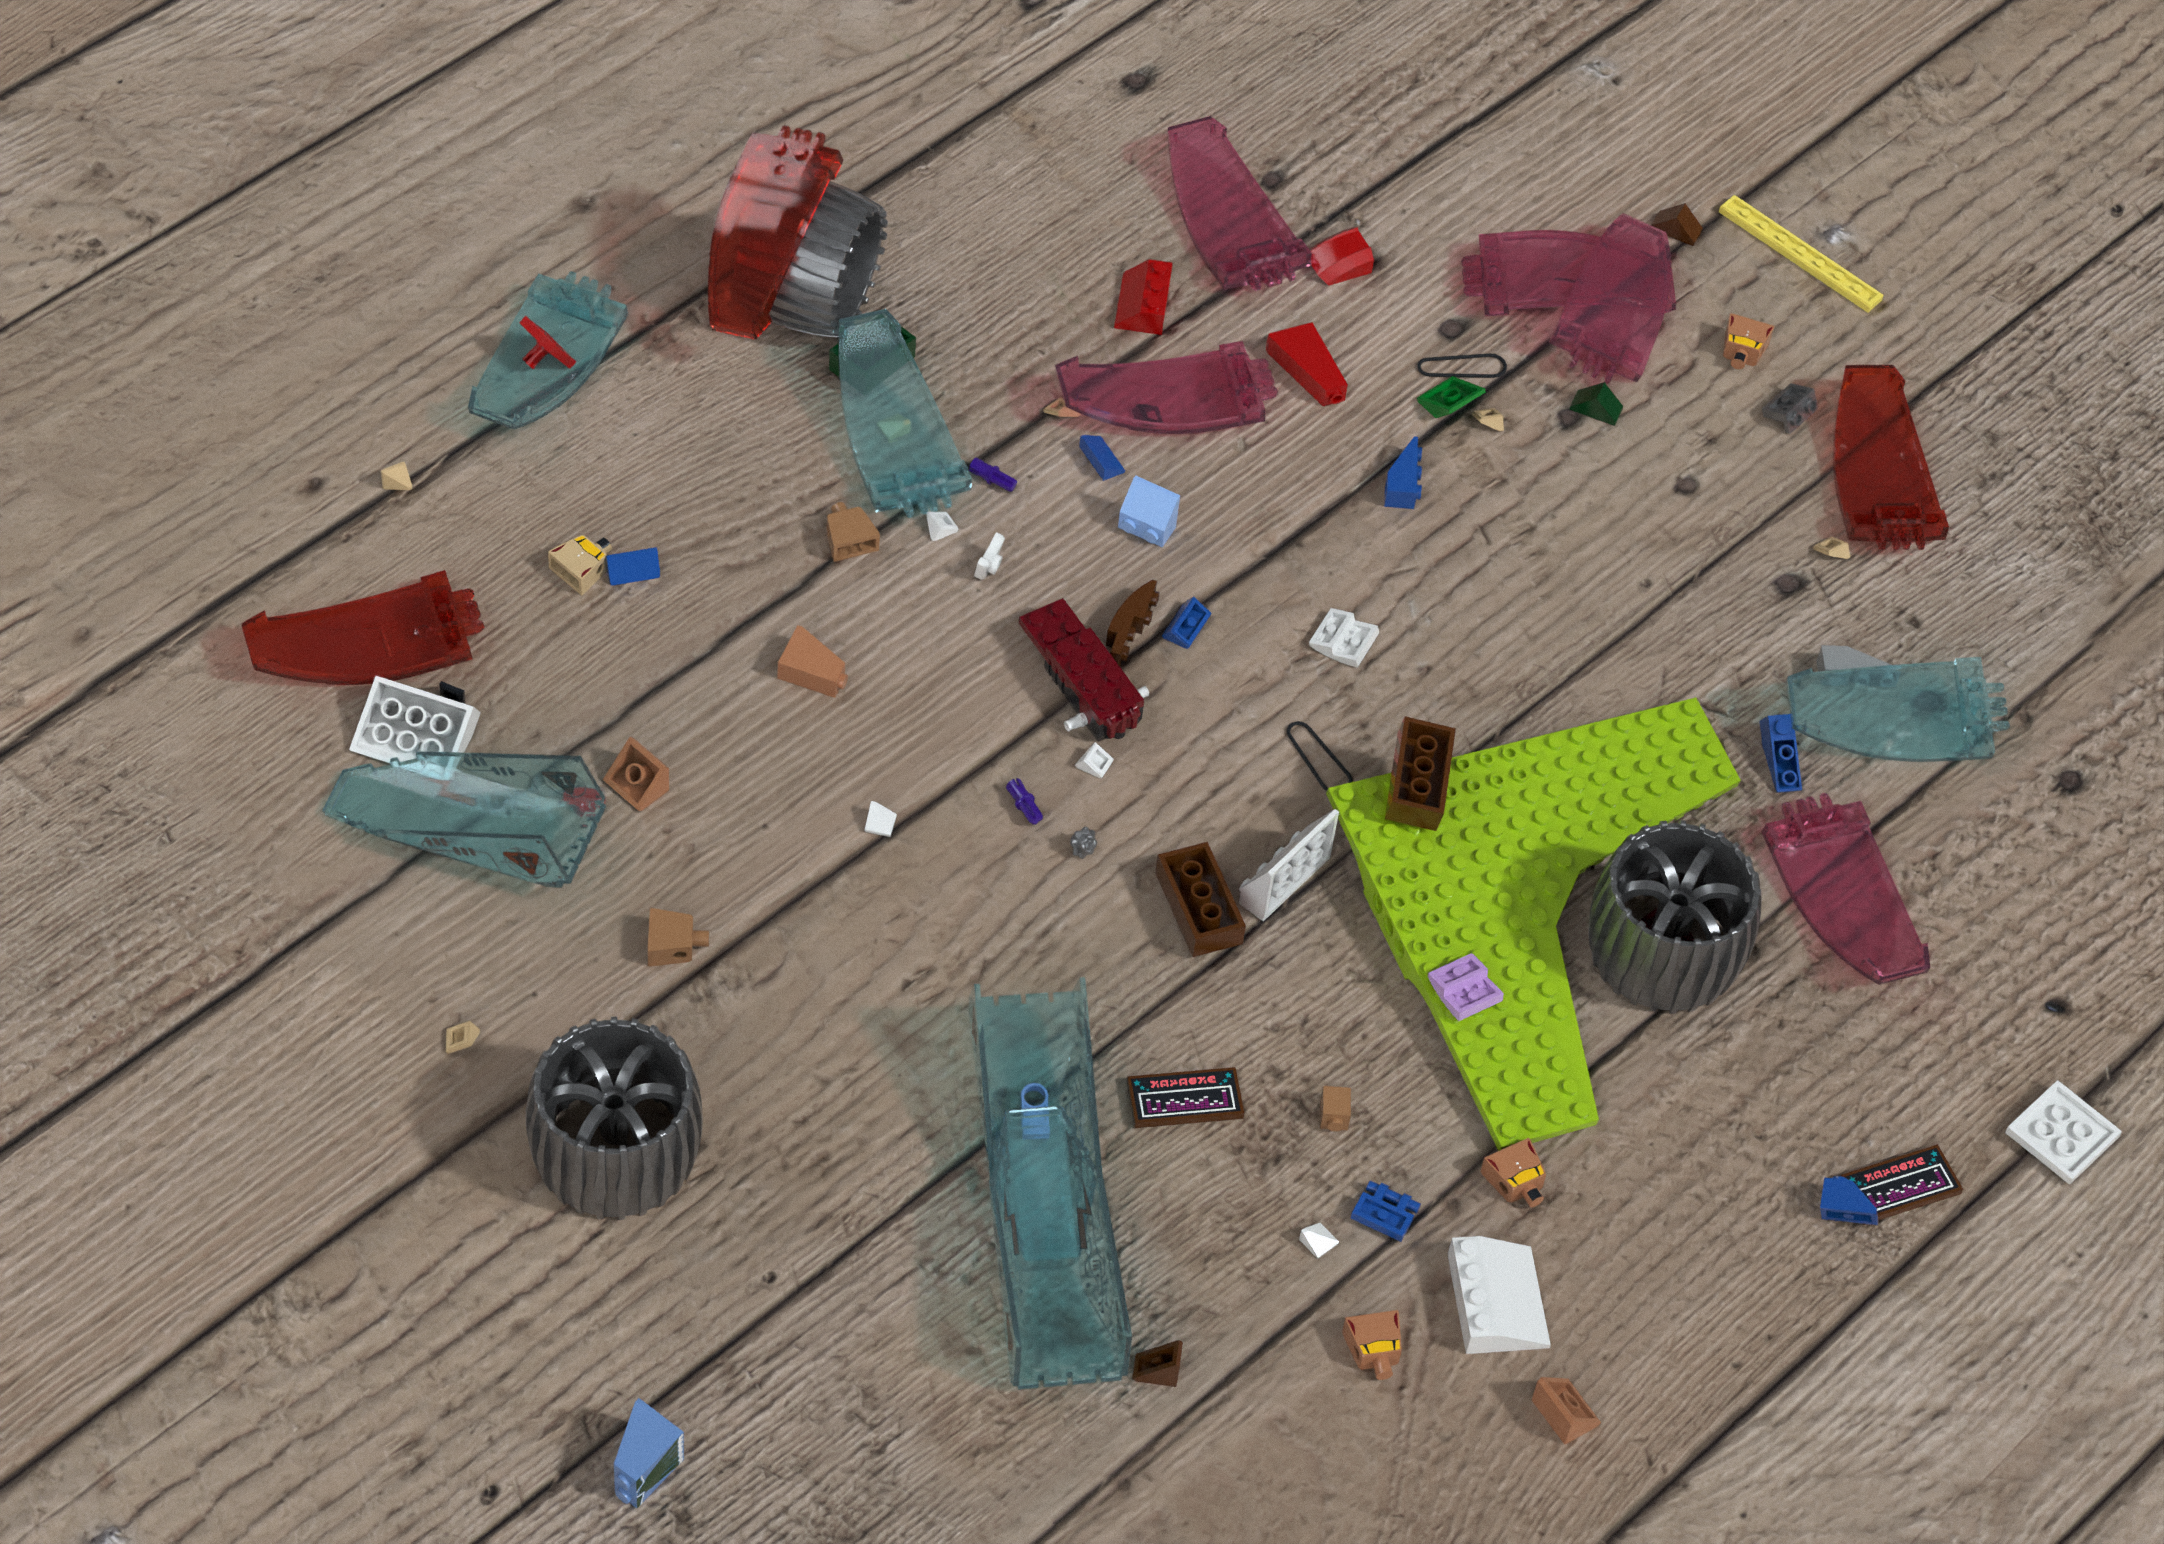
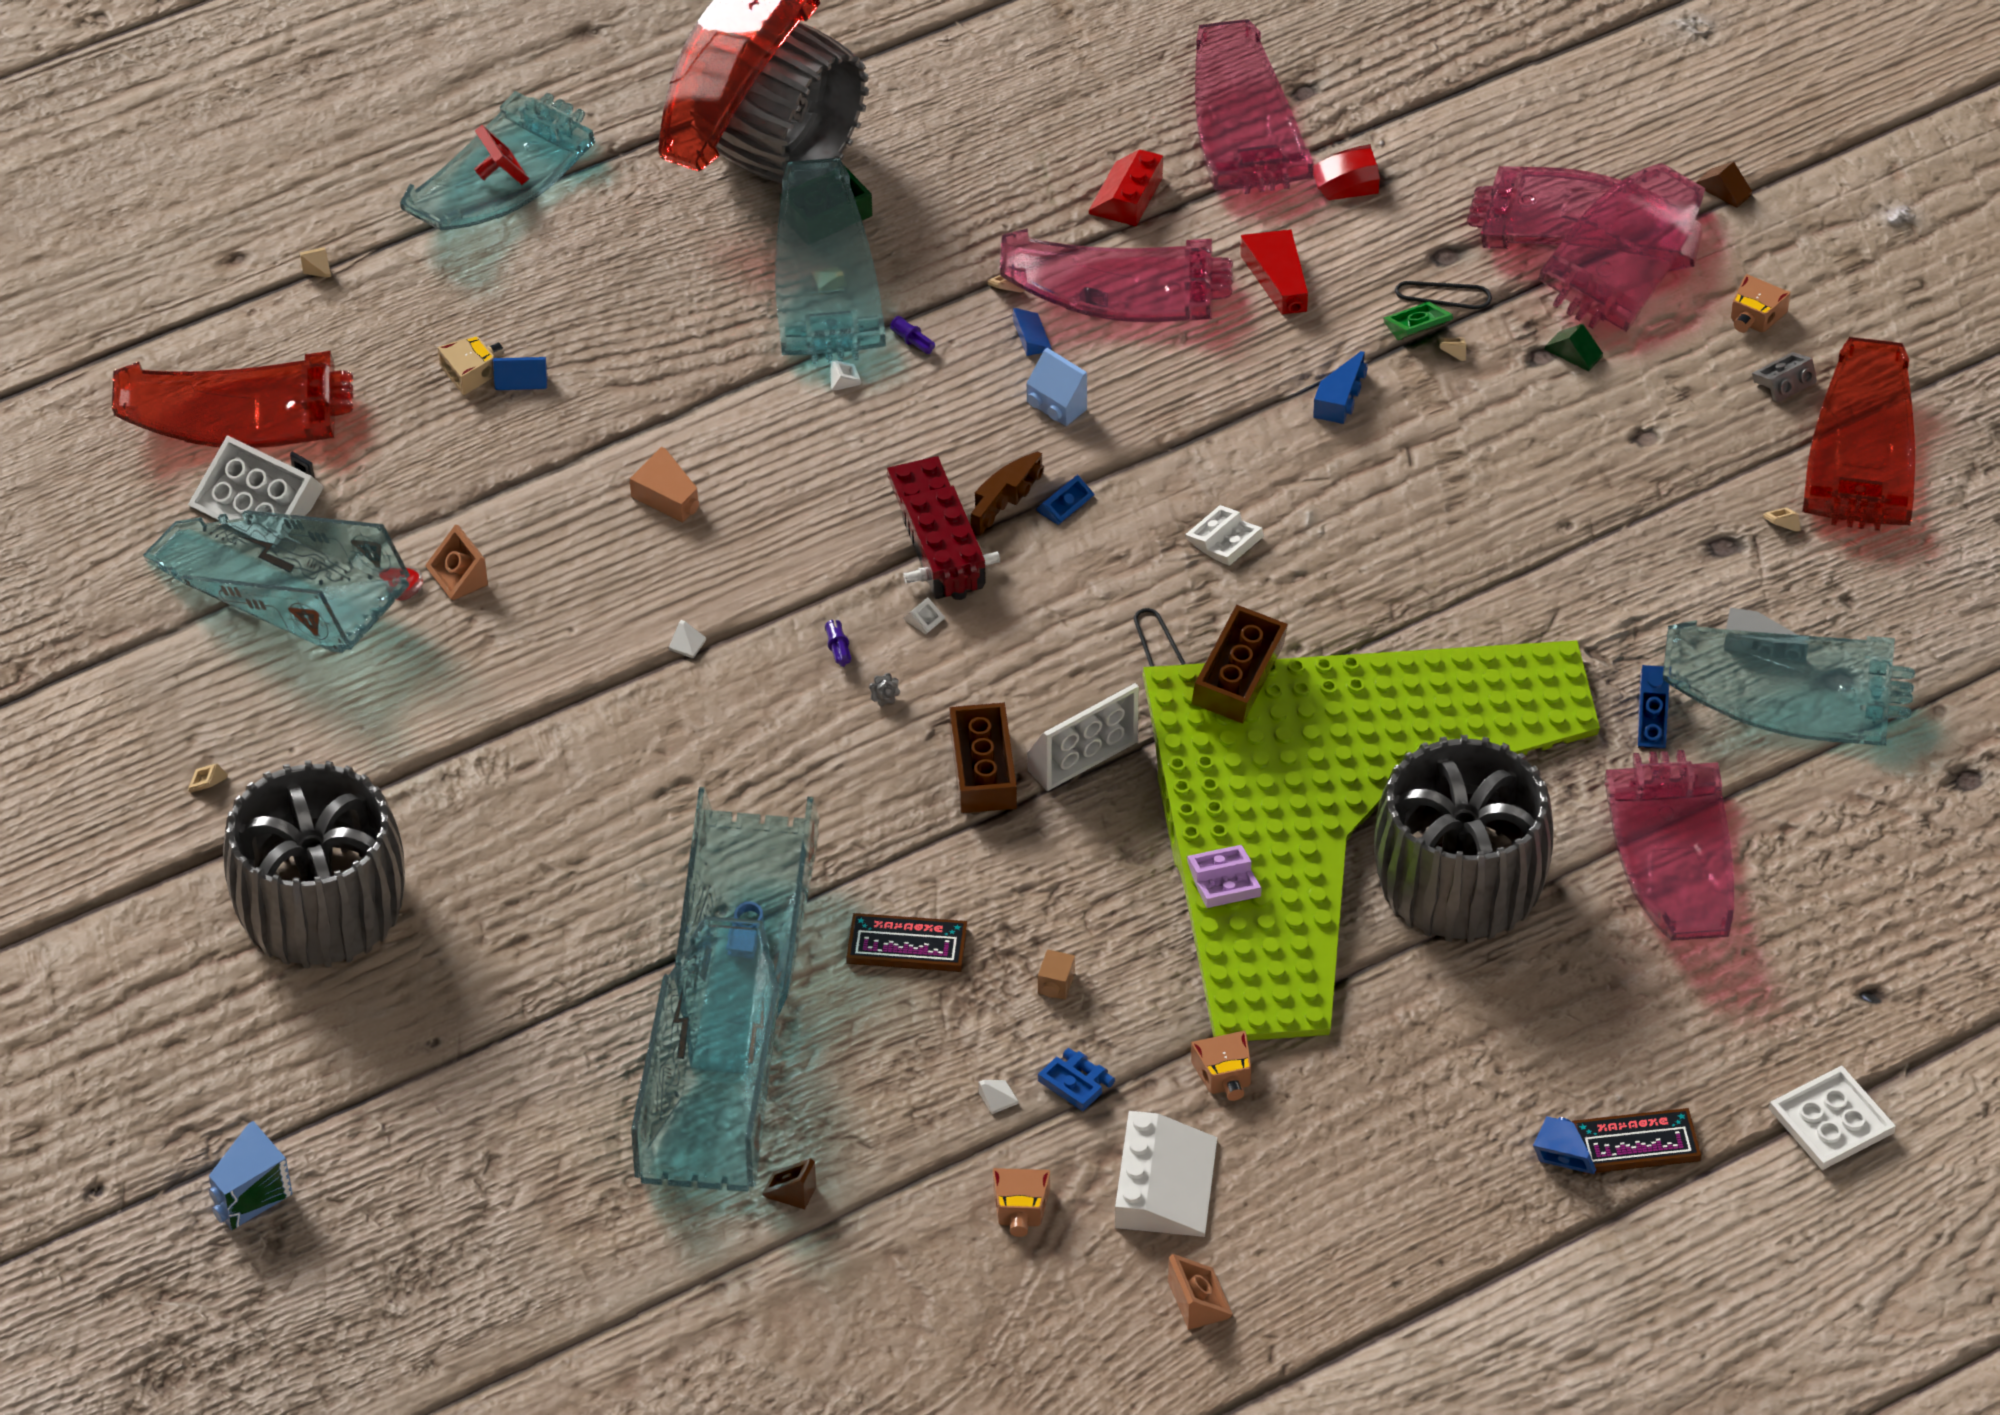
camera: 20 degrees right, 5 degrees down
medium nougat torso [648,908,709,966] -> none
medium nougat torso [826,502,880,562] -> none
white piece [974,532,1005,580] -> none
light yellow tile [1719,195,1884,313] -> none

